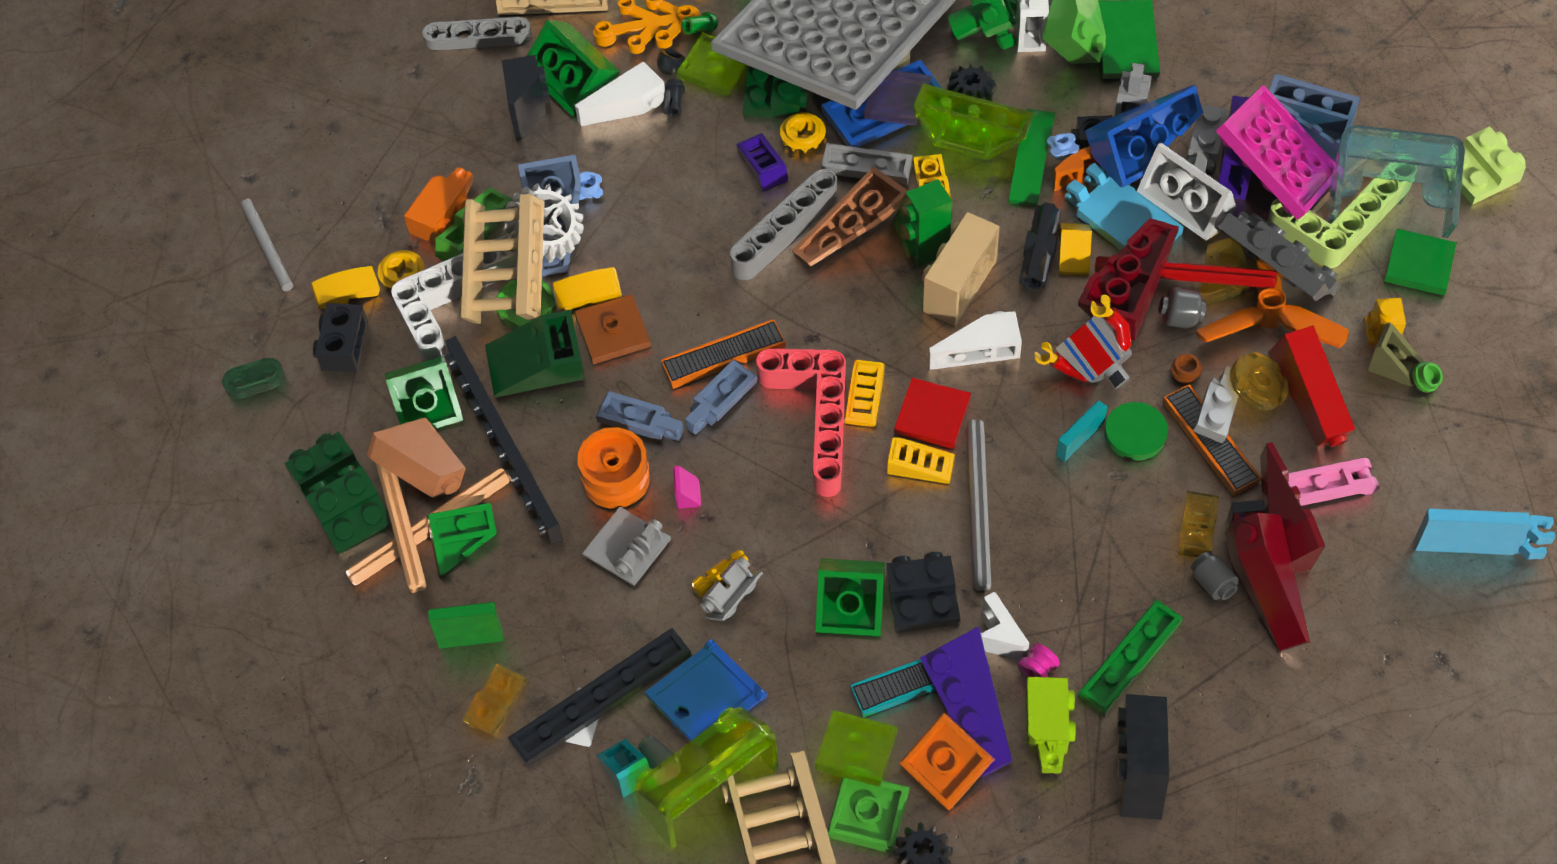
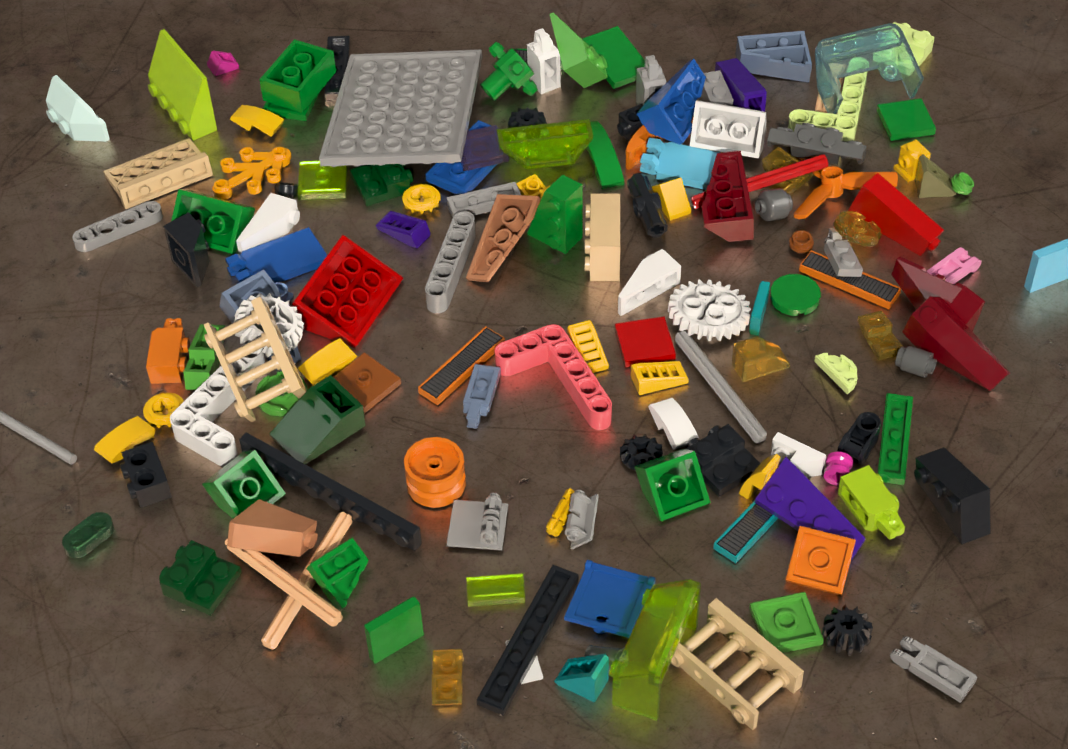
camera: 30 degrees left, 10 degrees down
dark green plate [306,465,392,556] -> none
sand blue hinge [596,391,684,441] -> none
black pin [663,78,685,117] -> none
dark pink slope [673,466,701,509] -> none
green pin [681,12,718,35] -> none
clear neon green tile [815,710,898,787] -> none
torso [1034,295,1132,389] -> none
light blue plate [1047,133,1079,160] -> none
dark pink plate [1216,84,1343,220] -> none
black tile [1227,500,1266,525] -> none
none -> blue tile [225,227,327,284]
none -> red slope [290,235,403,348]
none -> clear neon green tile [466,573,525,607]
none -> black gear [620,434,663,470]
none -> white slope [648,398,699,450]
none -> white gear [668,279,751,341]
none -> clear yellow slope [732,336,790,382]
none -> yellow slope [739,454,781,499]
none -> yellowish green plate [814,353,858,395]
none -> black piece [837,412,881,465]

